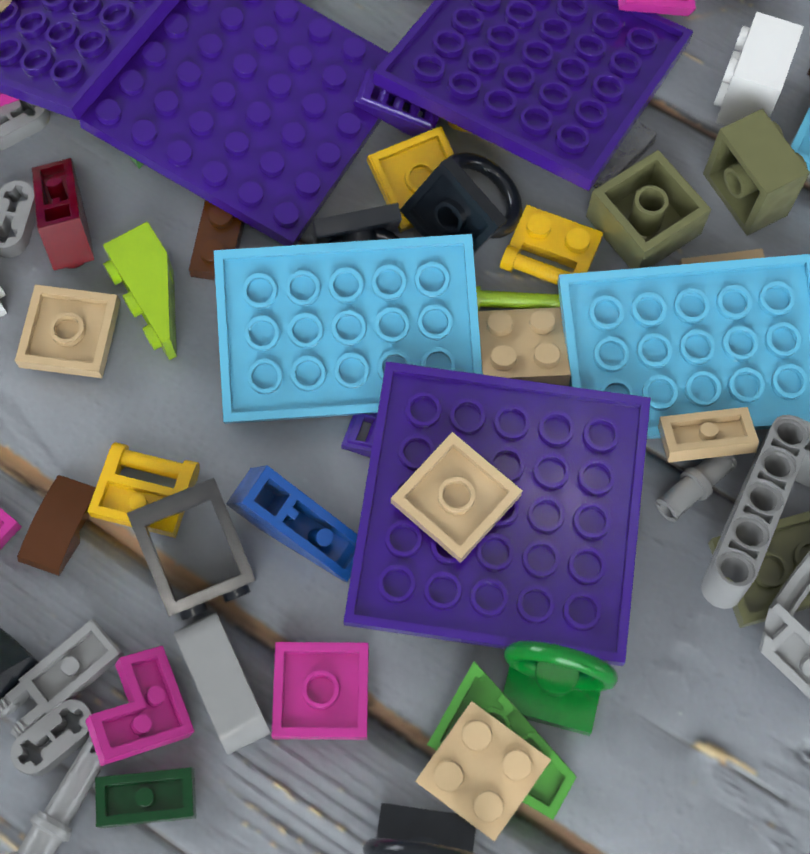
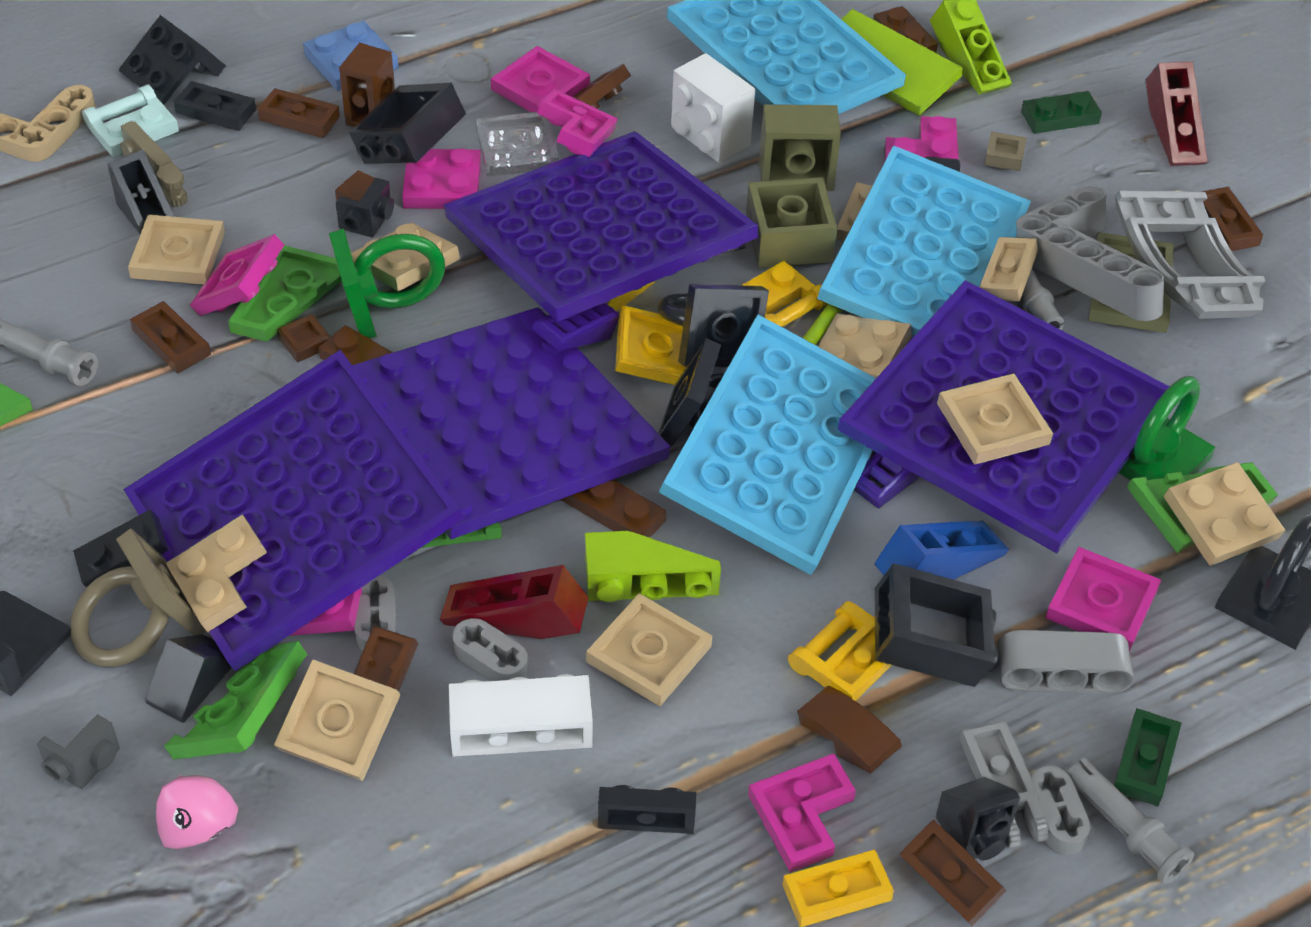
camera: 65 degrees left, 20 degrees down
dark pink plate [85,645,195,766] -> none

